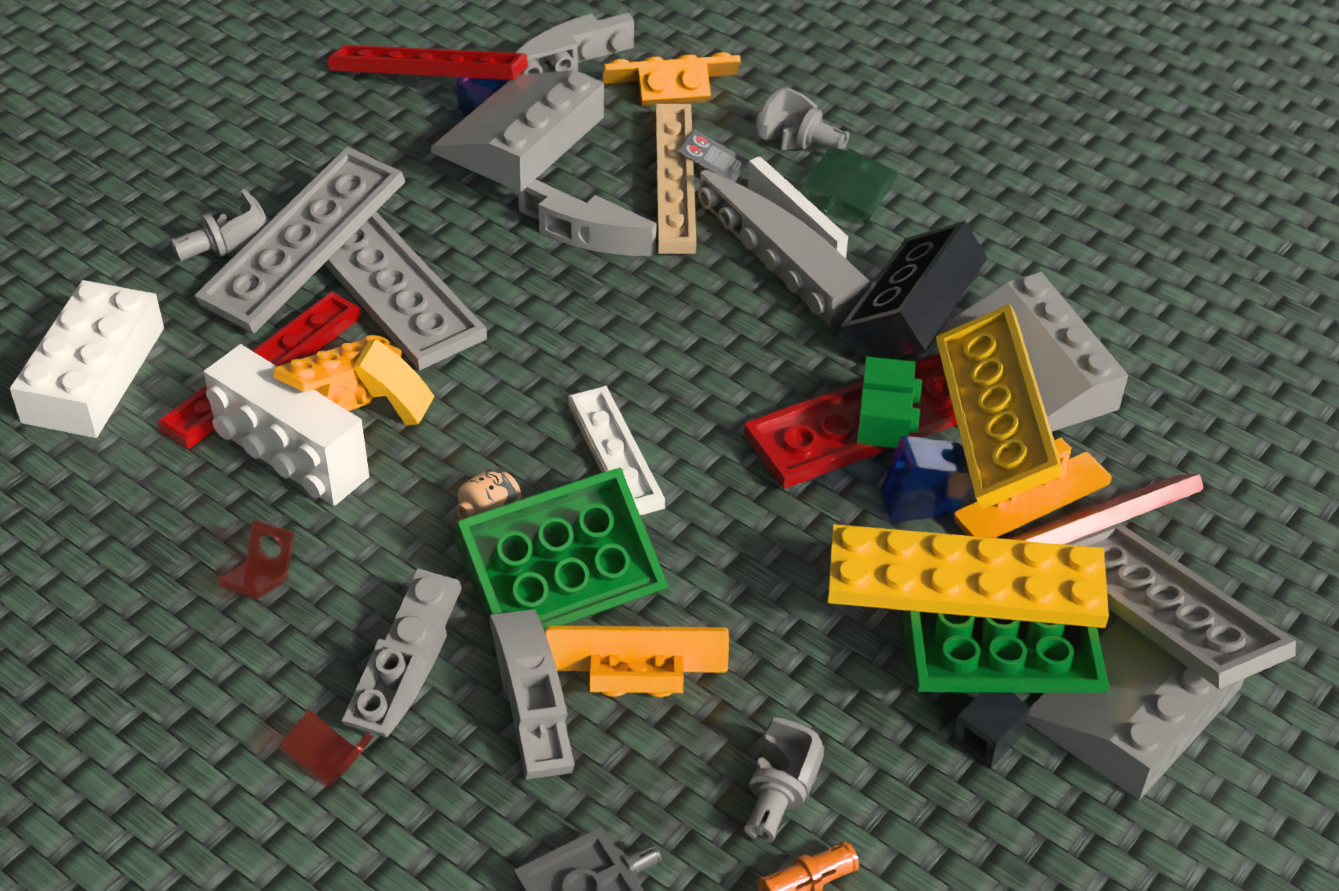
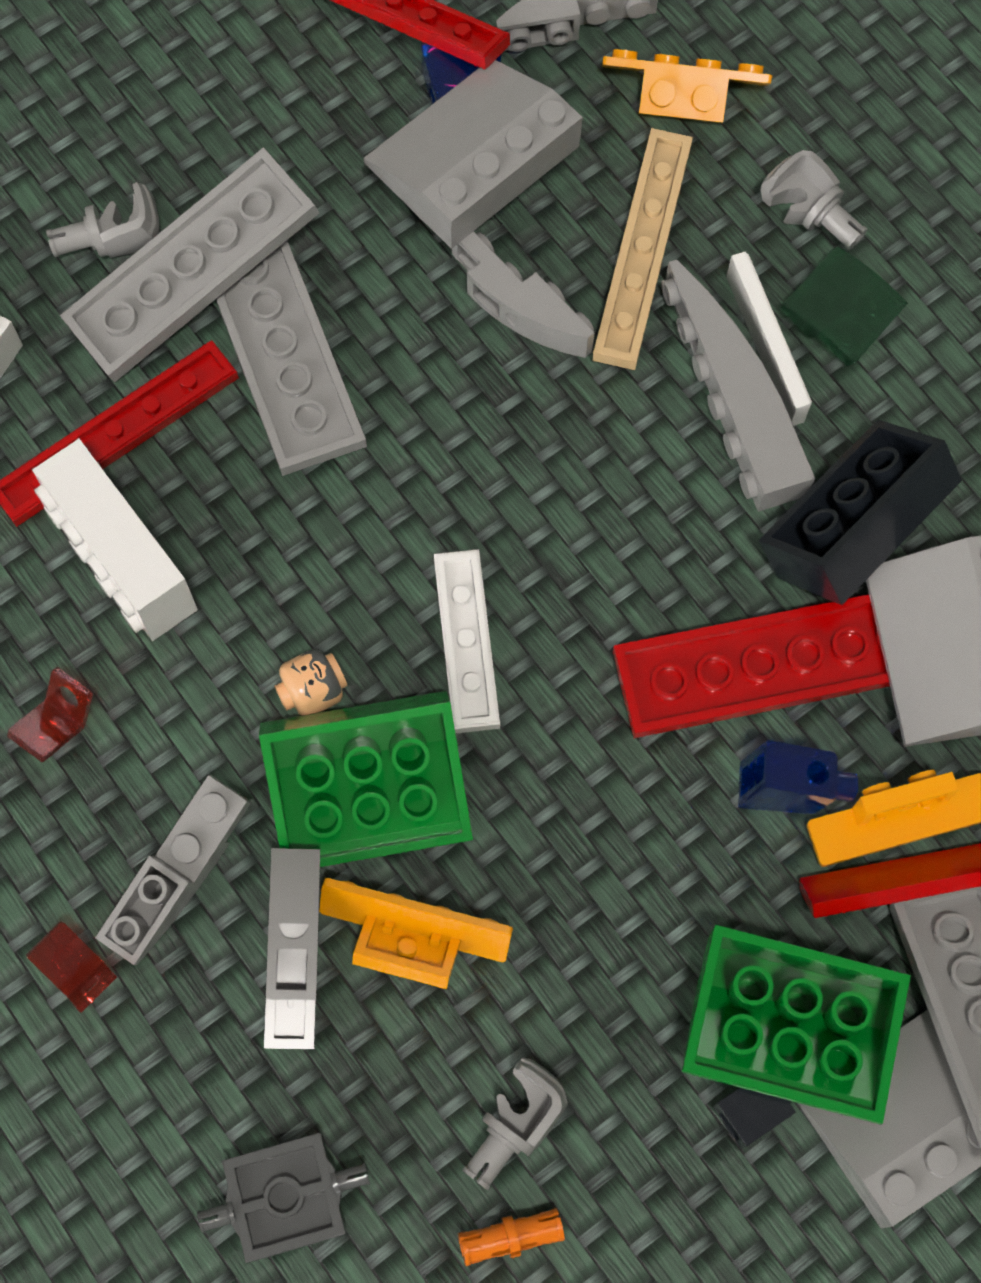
camera: 15 degrees right, 25 degrees up
light orange bracket [272,335,402,411] -> none
yellow slope [353,339,435,426] -> none
sticker [679,129,749,182] -> none
yellow plate [828,524,1109,628] -> none
green piece [857,357,922,449] -> none
yellow plate [936,304,1065,509] -> none

